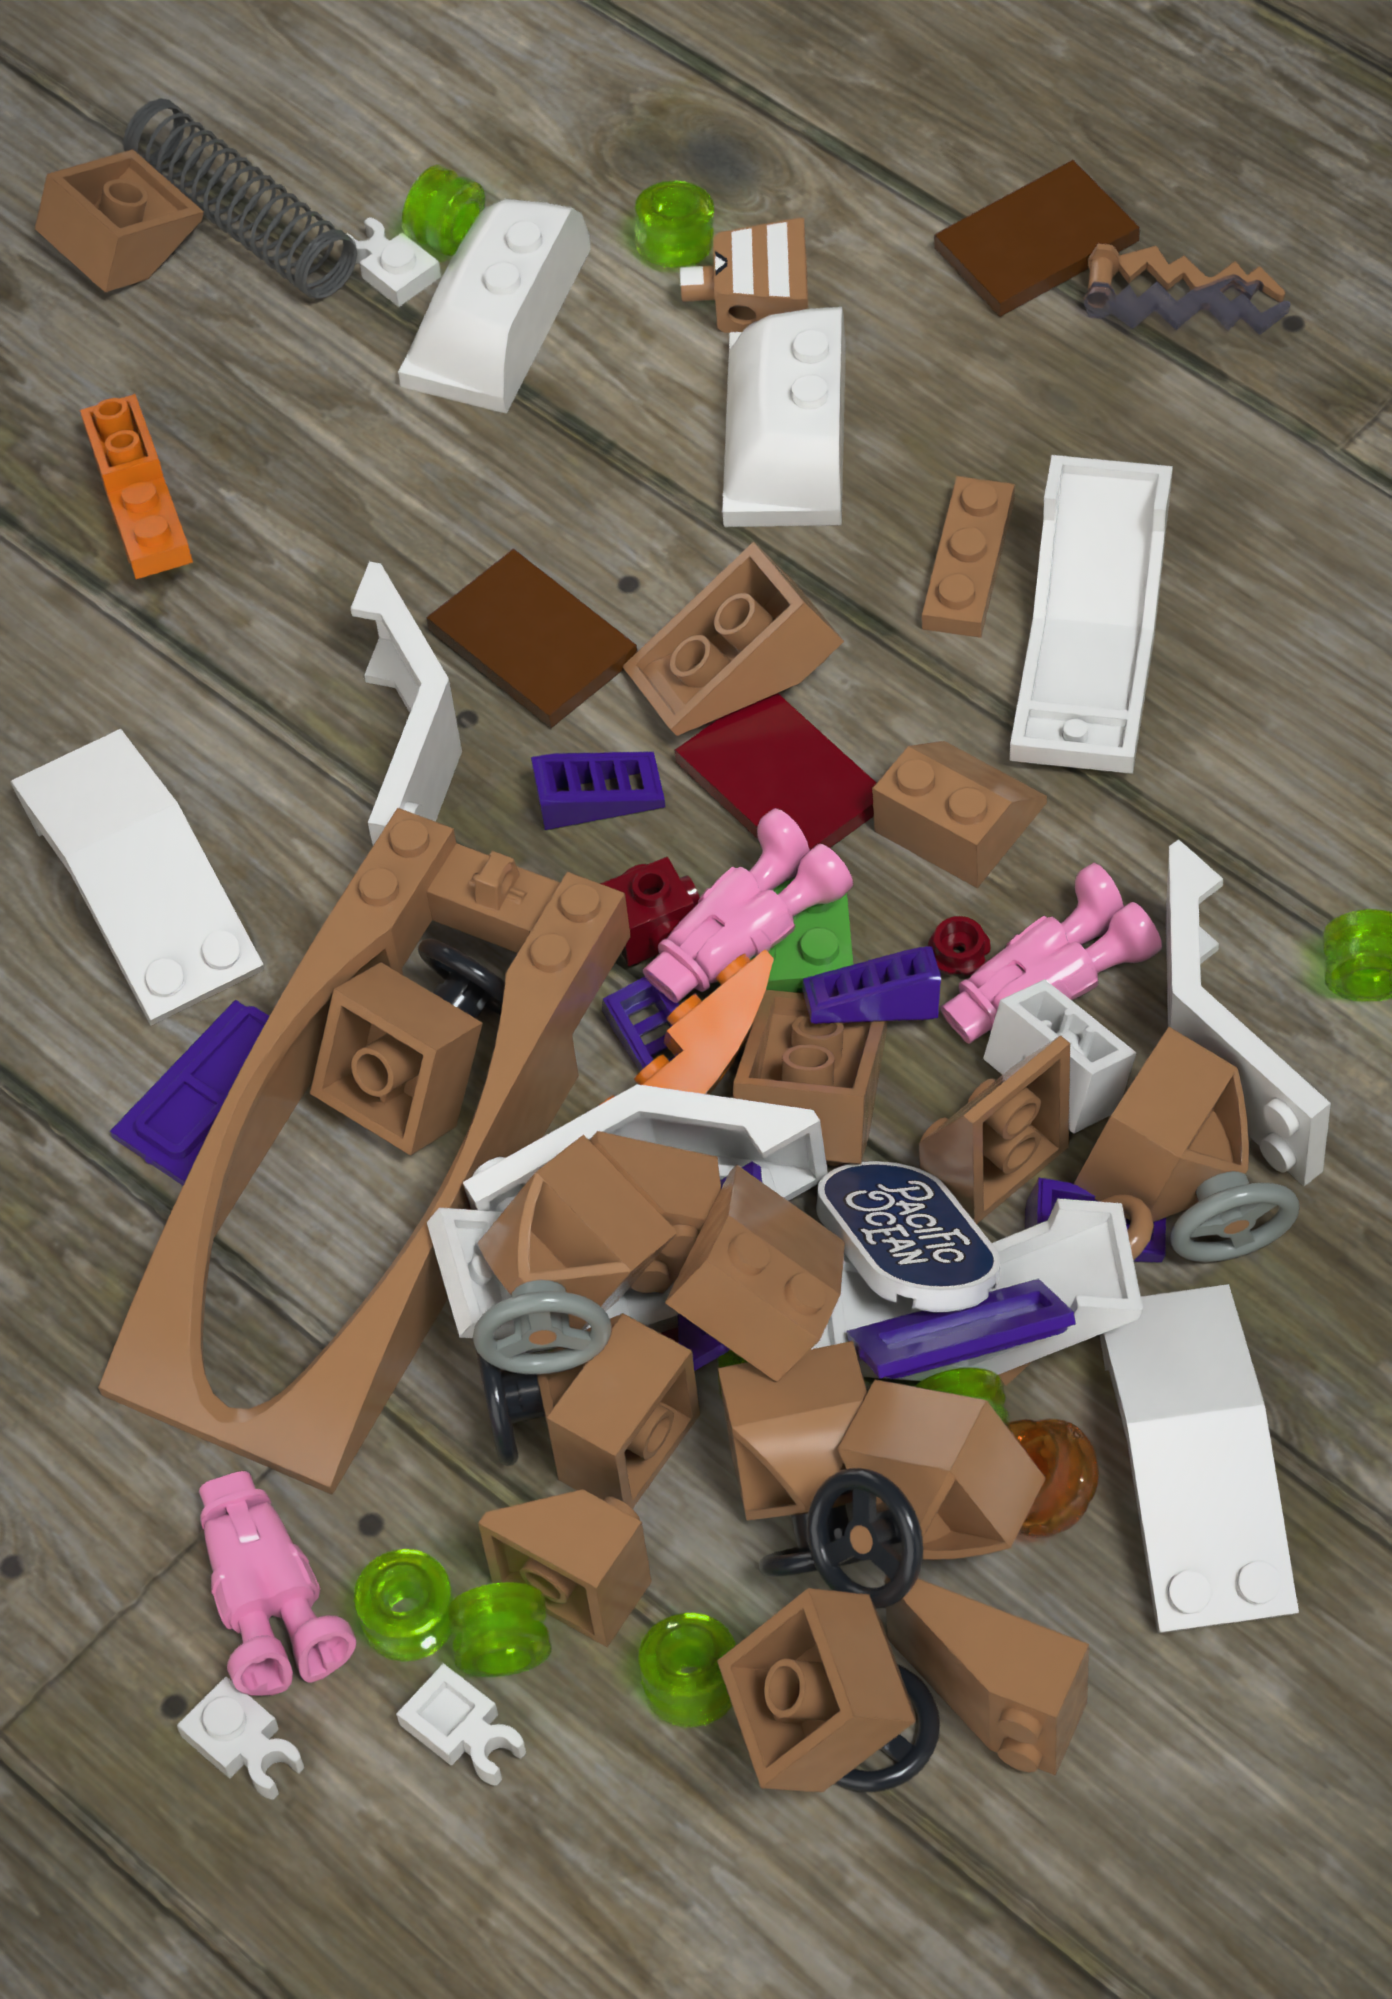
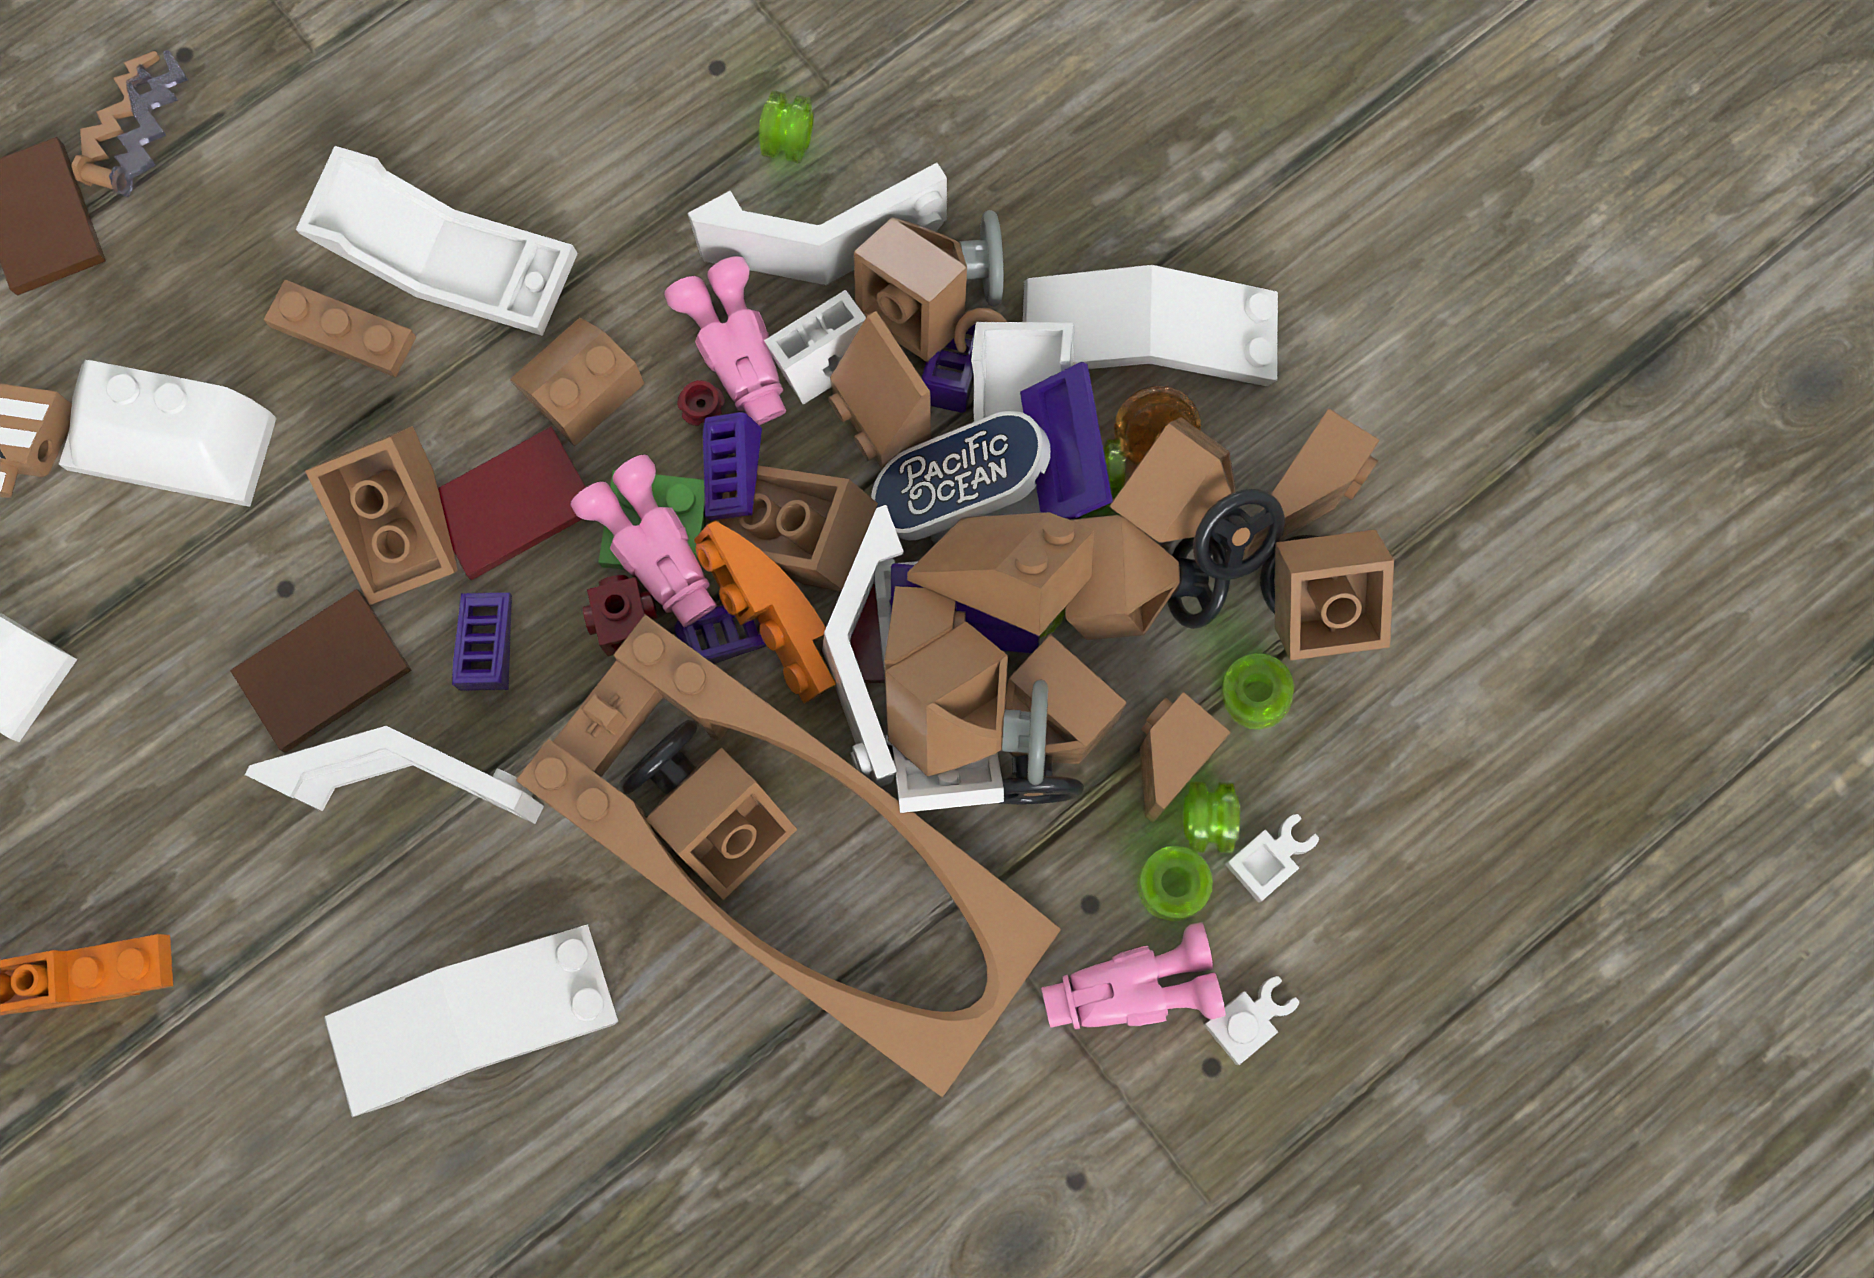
camera: 85 degrees left, 20 degrees up
dark purple piece [110,999,269,1185] -> none

